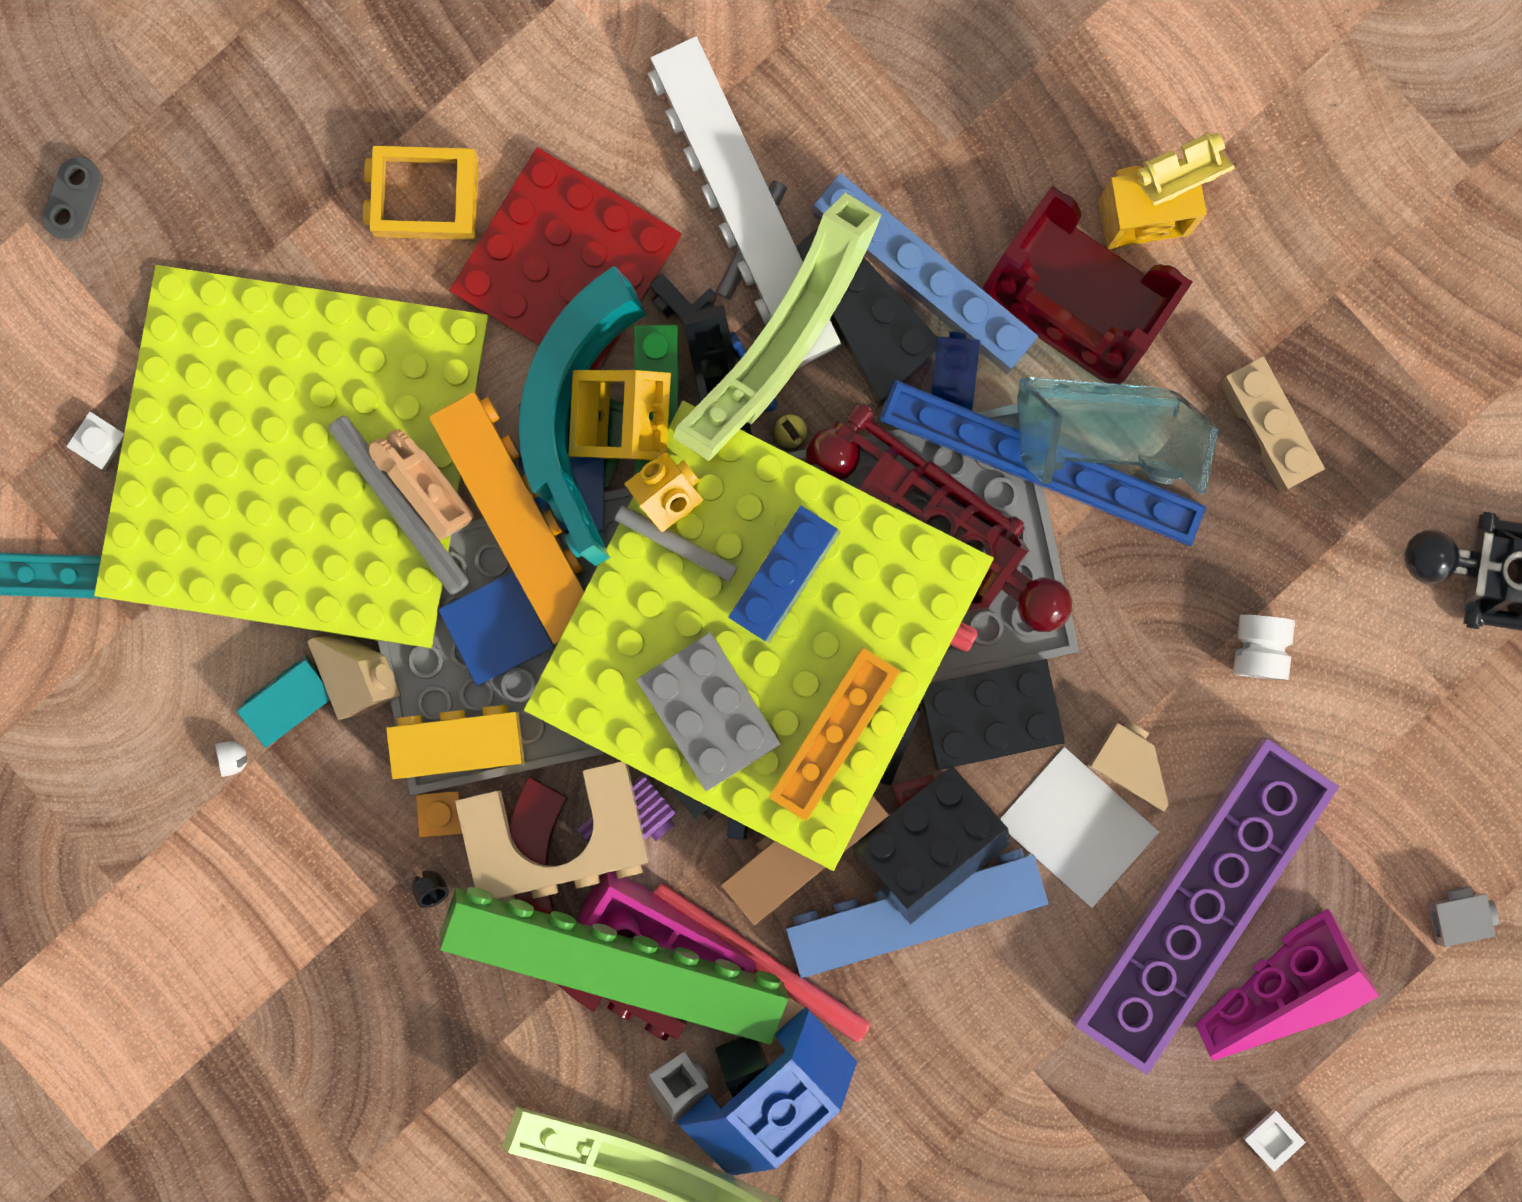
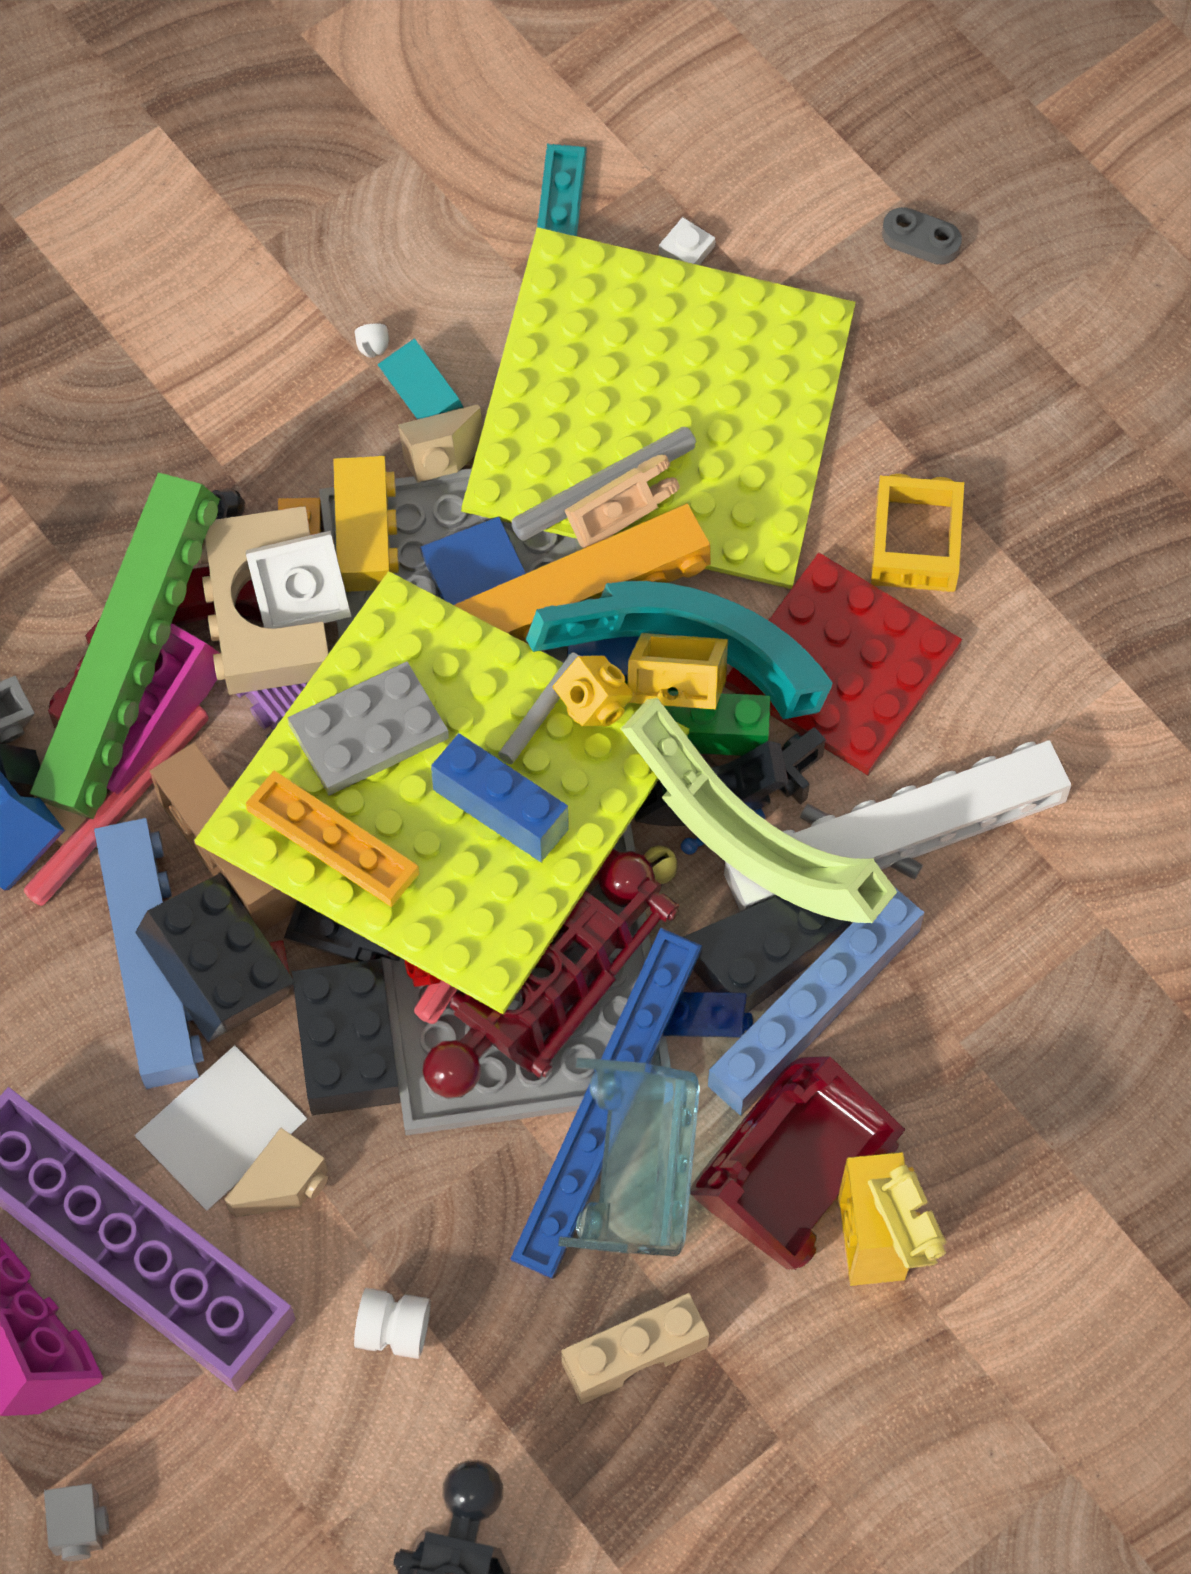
camera: 90 degrees right, 20 degrees down
none -> white plate [246,531,351,629]

